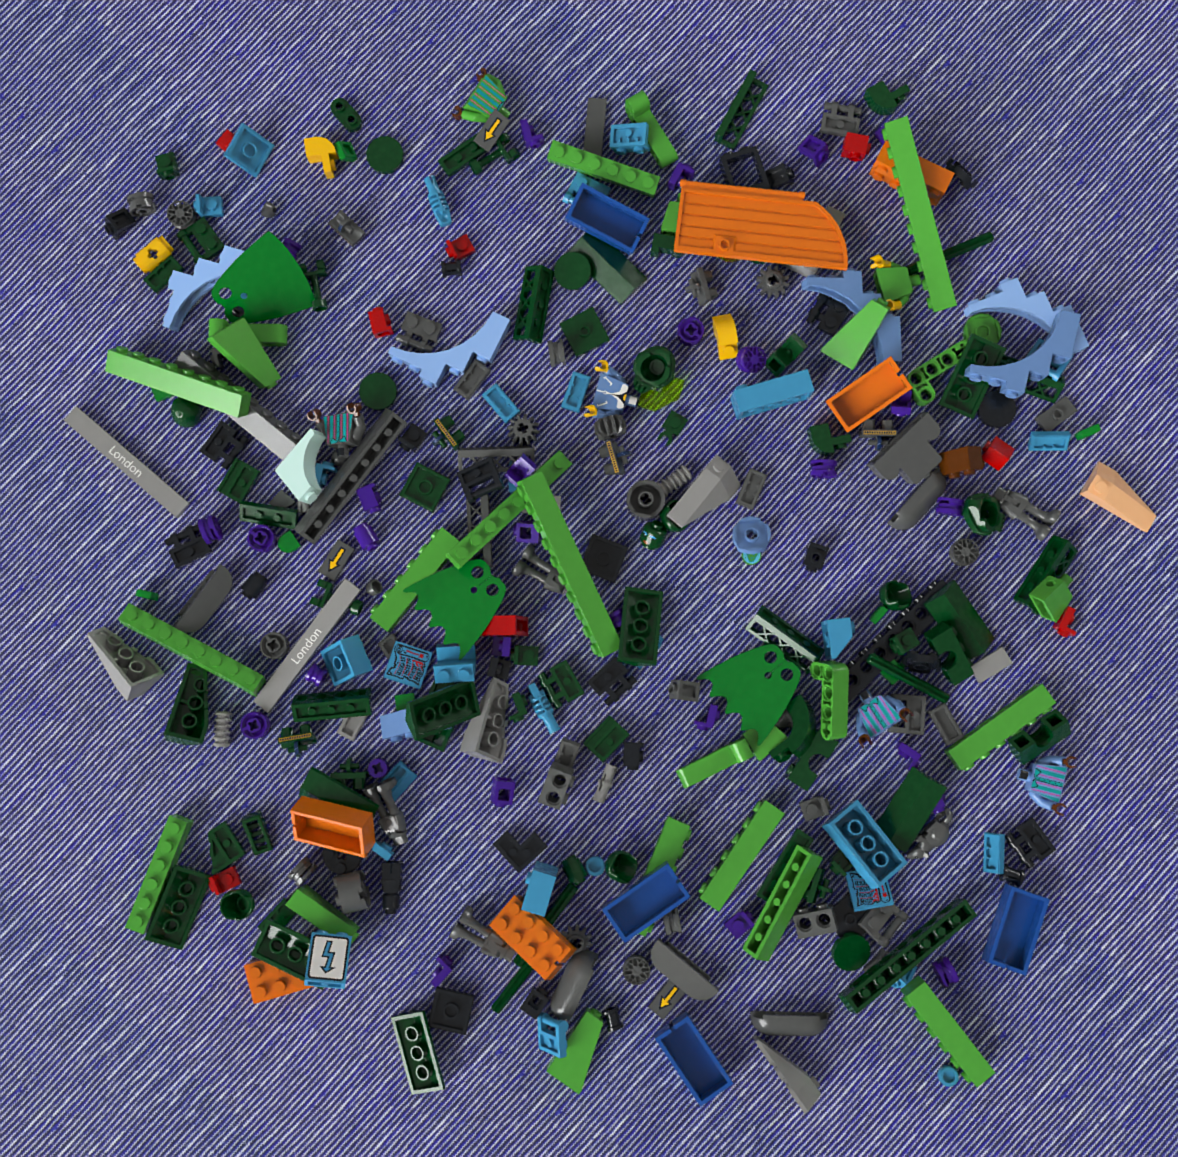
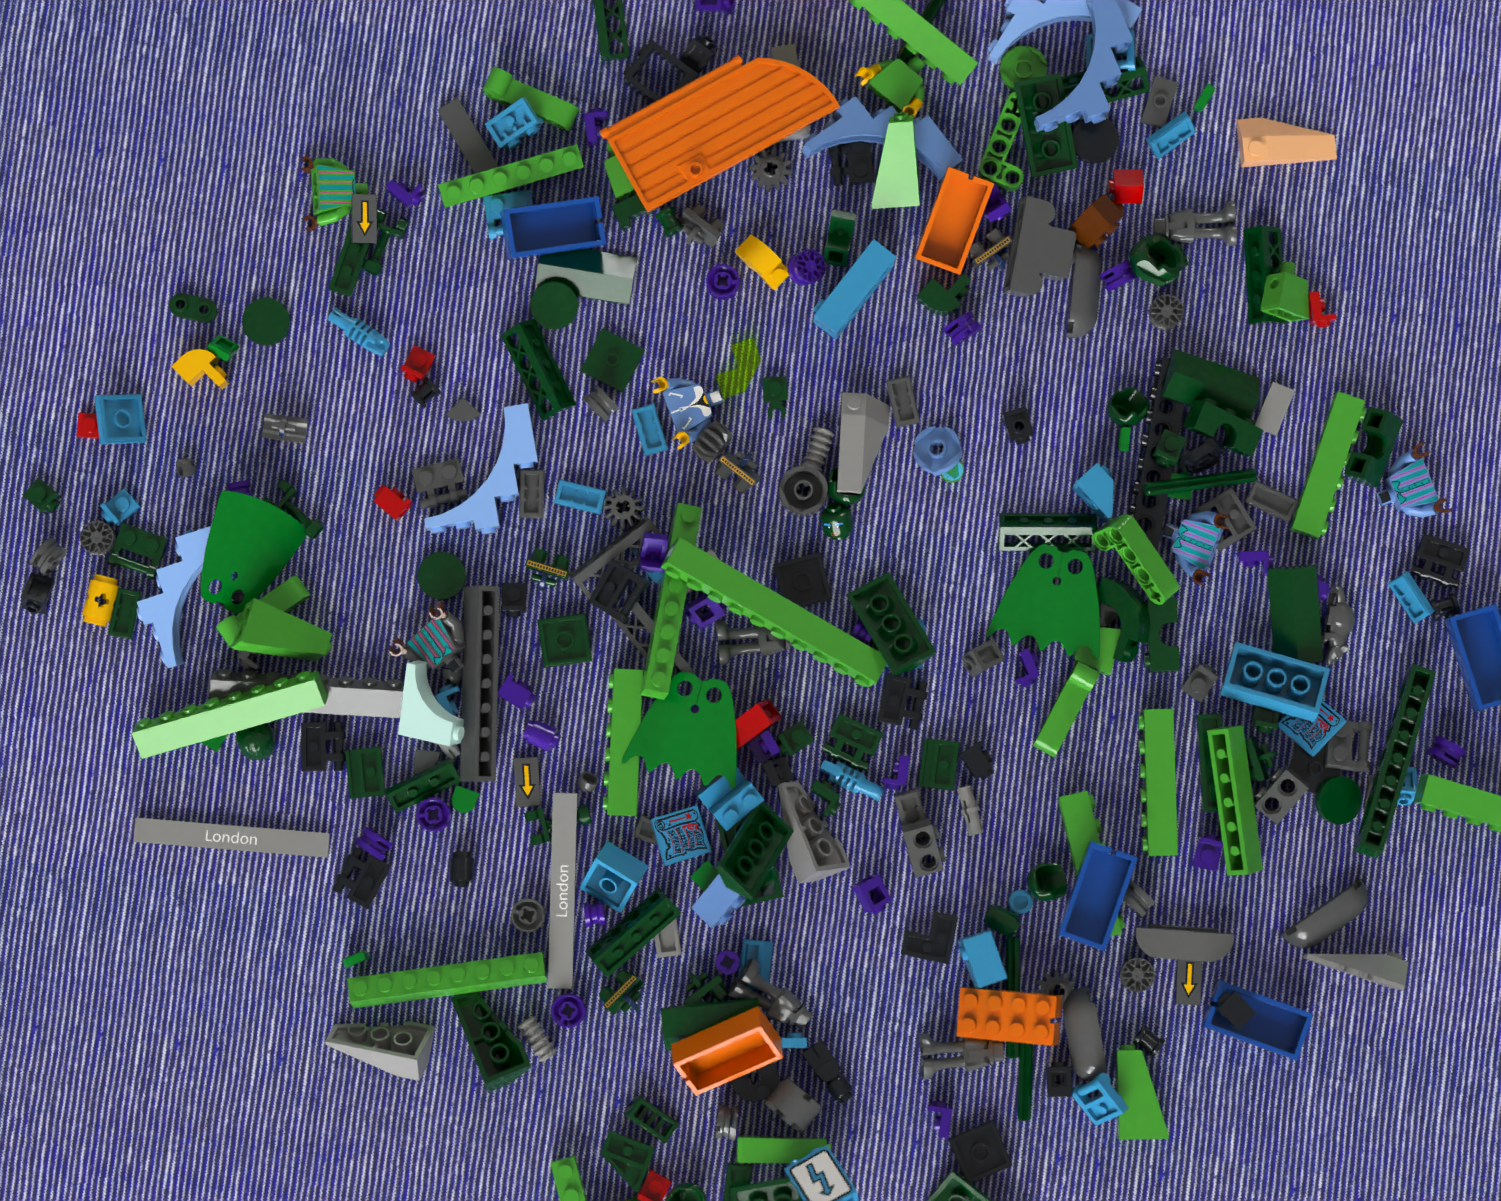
camera: 40 degrees left, 0 degrees up
dark grey brick [174,564,233,632] -> none
dark green helmet [633,346,676,394] -> none
none -> dark grey tile [446,398,481,422]
none -> dark green bush [655,206,684,238]
none -> dark purple bracket [882,755,910,790]
none -> black brick [1215,991,1256,1030]

